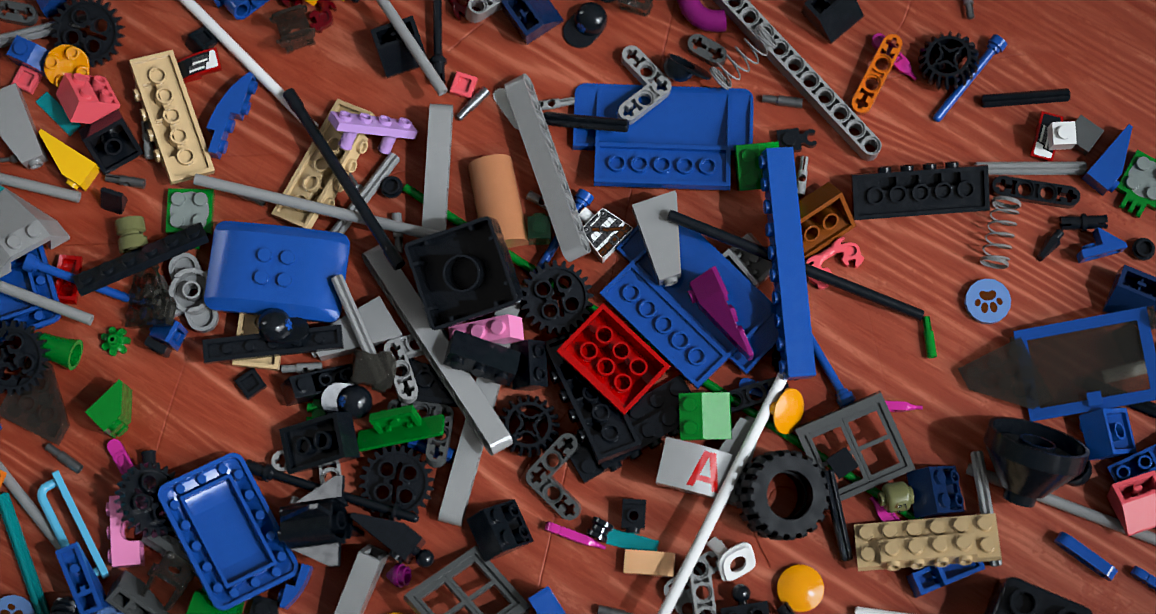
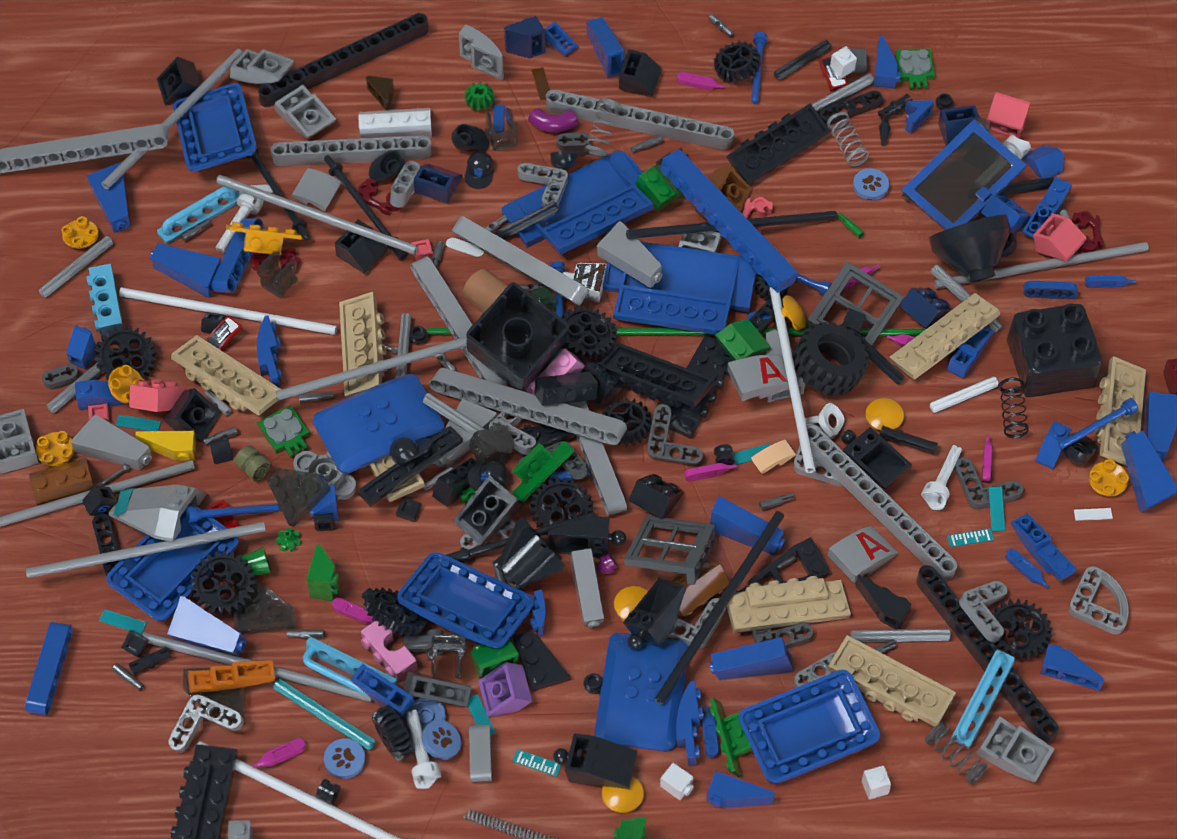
camera: 35 degrees left, 20 degrees down
black plate [73,222,210,296] -> none
black piece [283,88,406,270] -> none
lavender plate [328,110,418,154] -> none
red slope [556,303,671,415] -> none
black brick [621,499,646,534] -> none
magenta wedge [687,266,754,361] -> none
orange beam [851,34,902,115] -> none
olive head [878,481,914,513] -> none
clear smoke plate [958,337,1053,410] -> none

